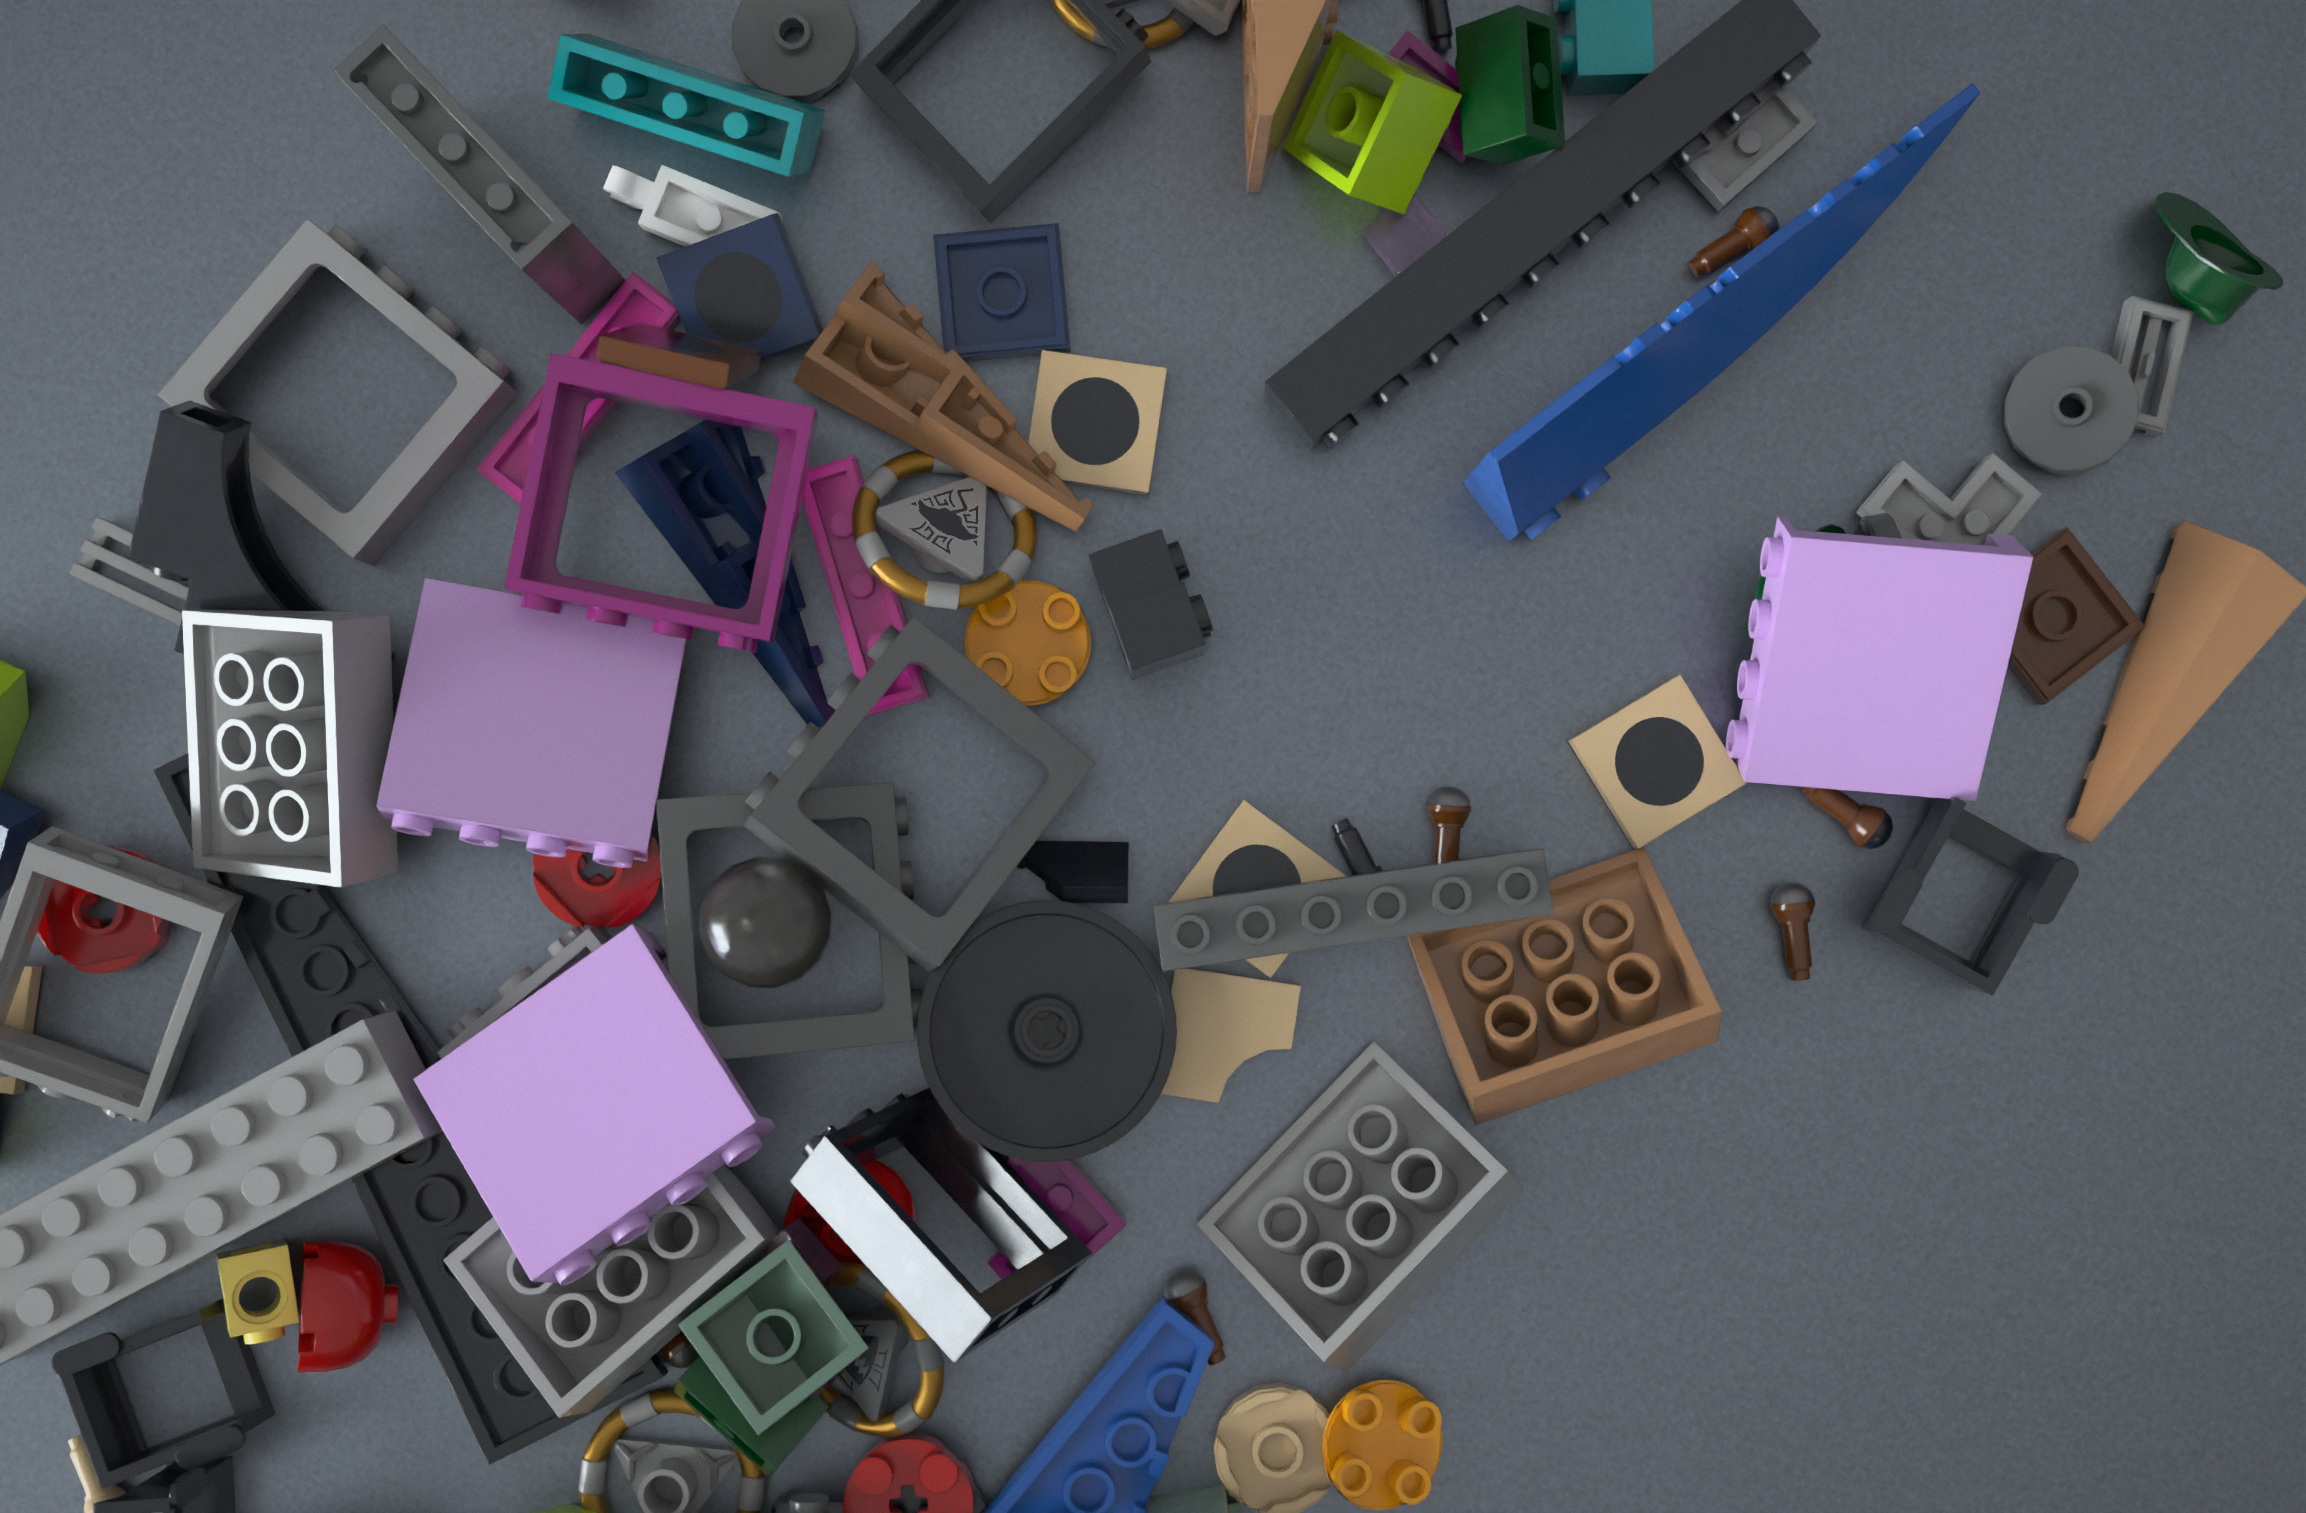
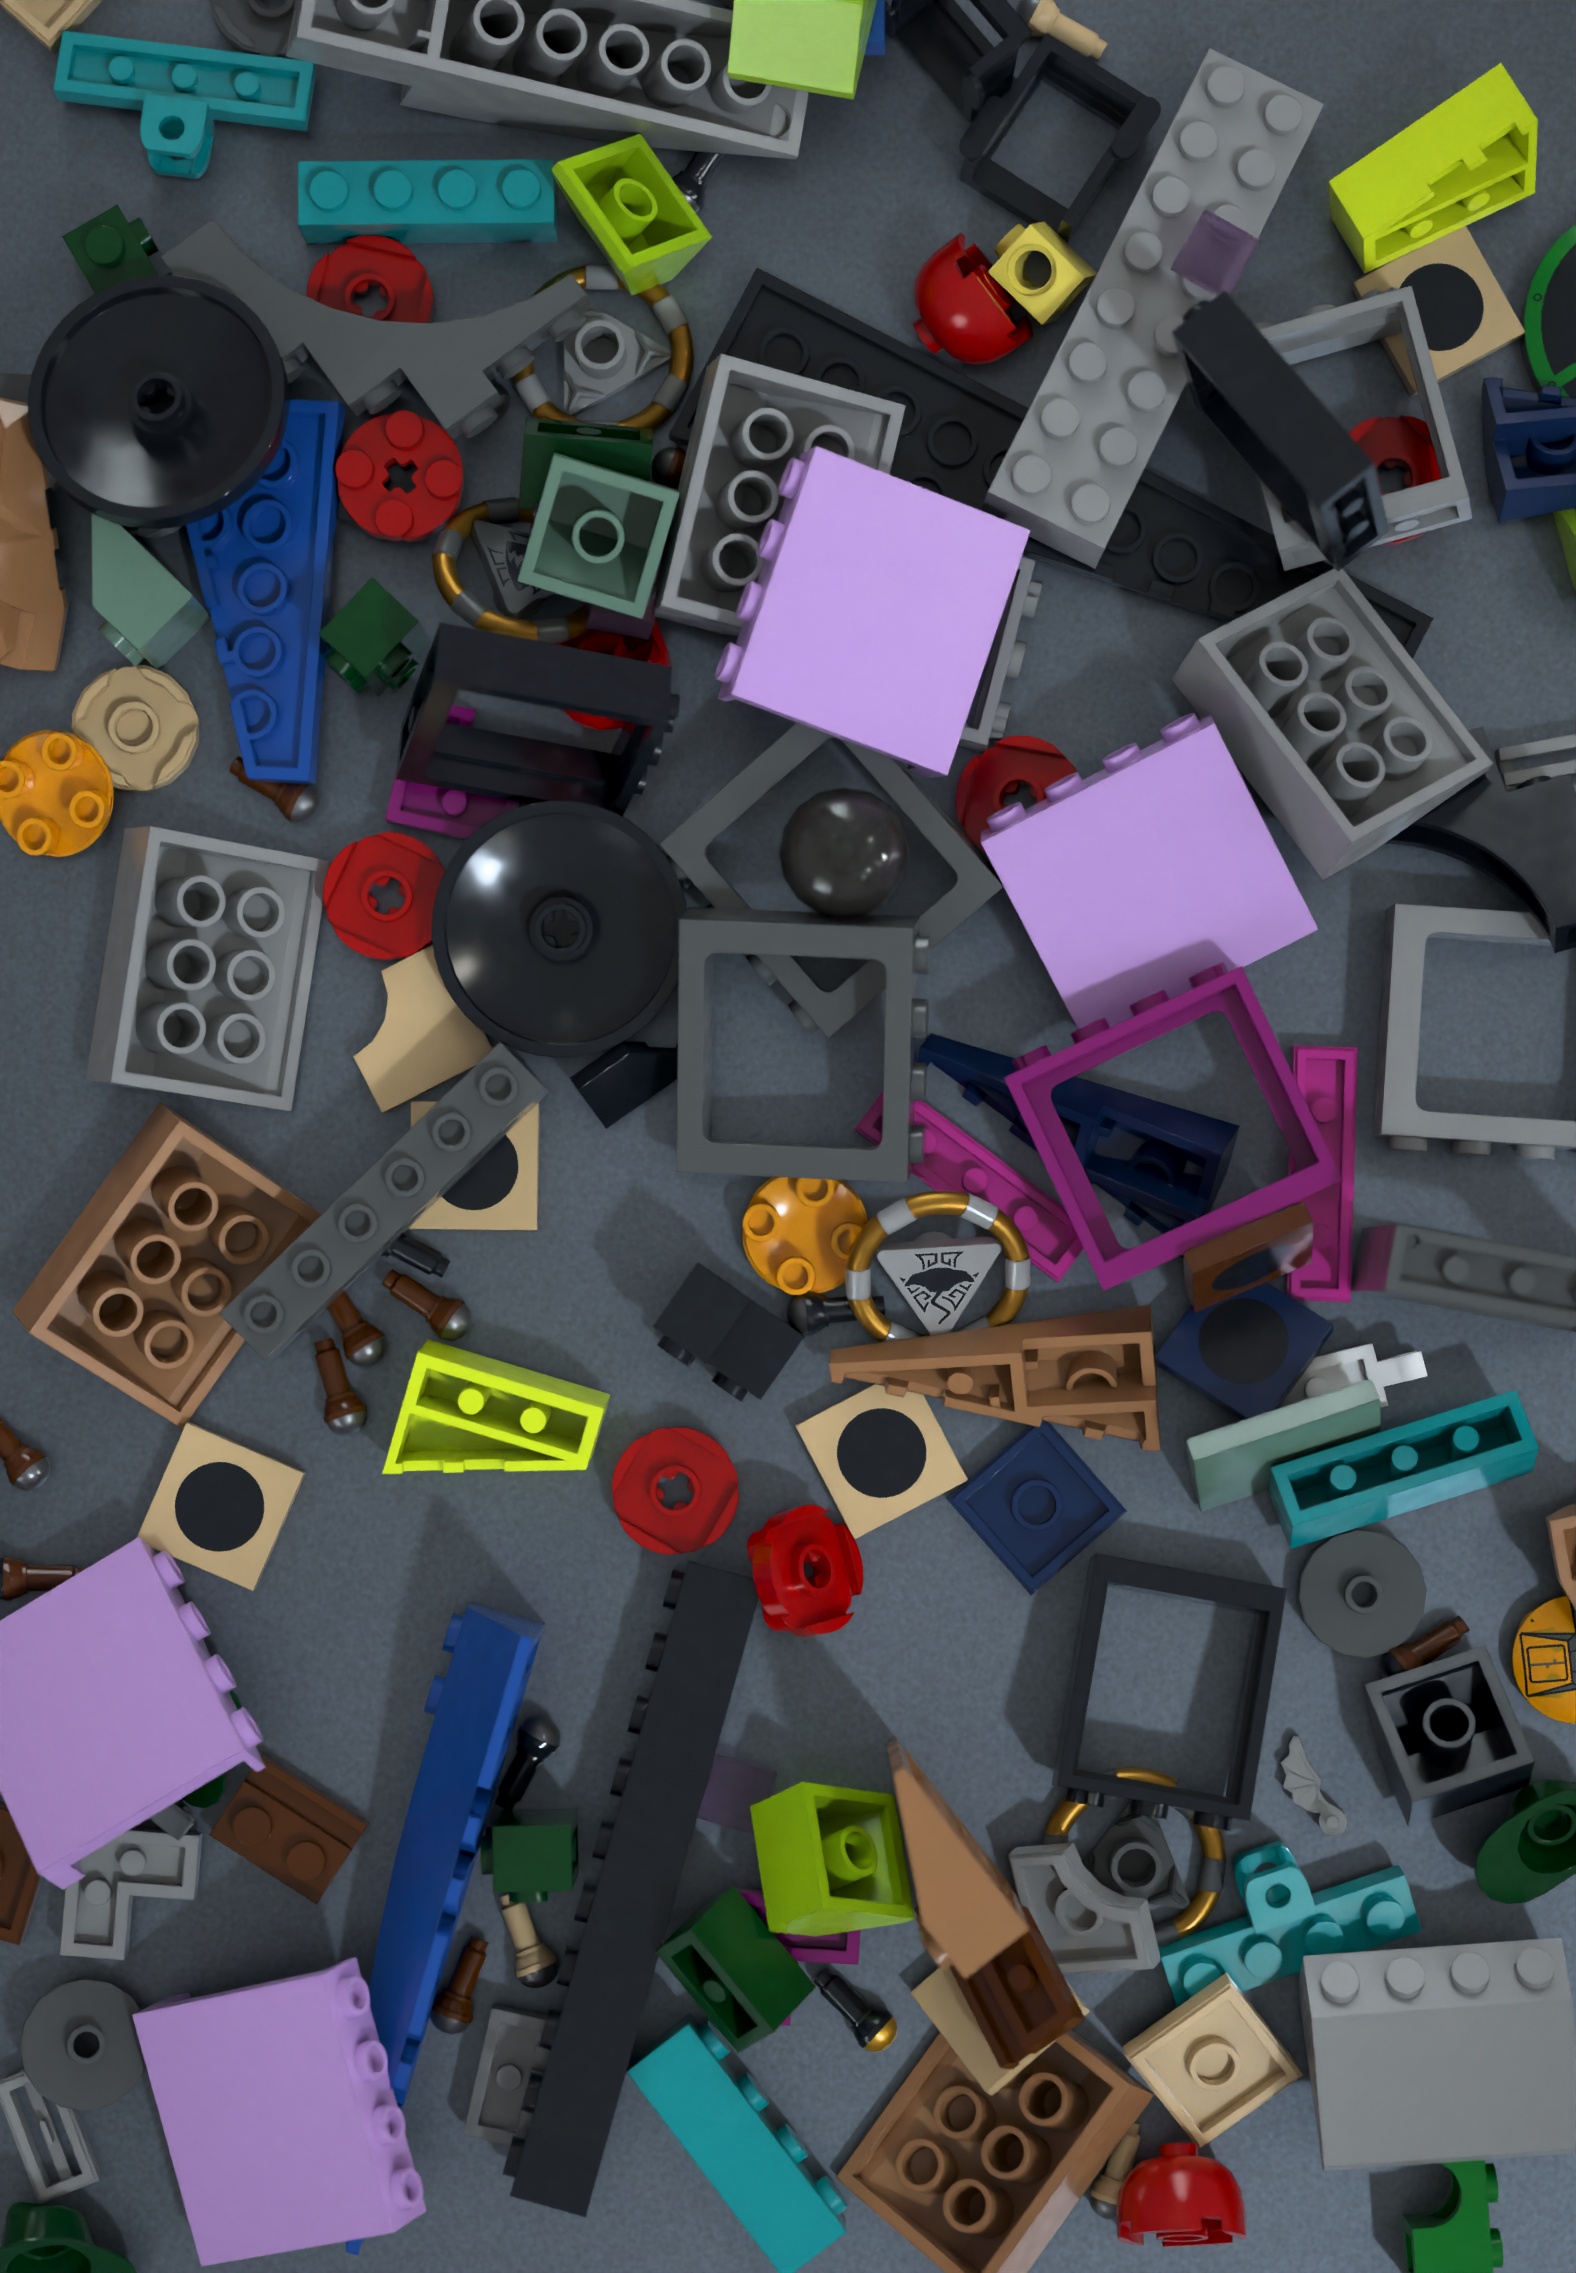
camera: 145 degrees right, 0 degrees up
none -> lavender panel [132,1957,427,2267]
none -> reddish brown plate [209,1753,370,1905]
none -> reddish brown piece [314,1338,368,1436]
none -> dark green brick [318,577,430,697]
none -> red plate [323,832,445,961]
none -> reddish brown piece [382,1269,472,1341]
none -> neon yellow wedge [382,1339,611,1474]
none -> dark green brick [480,1809,579,1903]
none -> black piece [495,1717,561,1811]
none -> tan piece [499,1893,558,1989]
none -> red plate [611,1427,739,1555]
none -> red plate [747,1505,864,1637]
none -> black piece [787,1291,885,1335]
none -> clear purple tile [1170,209,1261,296]
none -> black window [1172,290,1389,572]
none -> sand green tile [1186,1379,1381,1512]

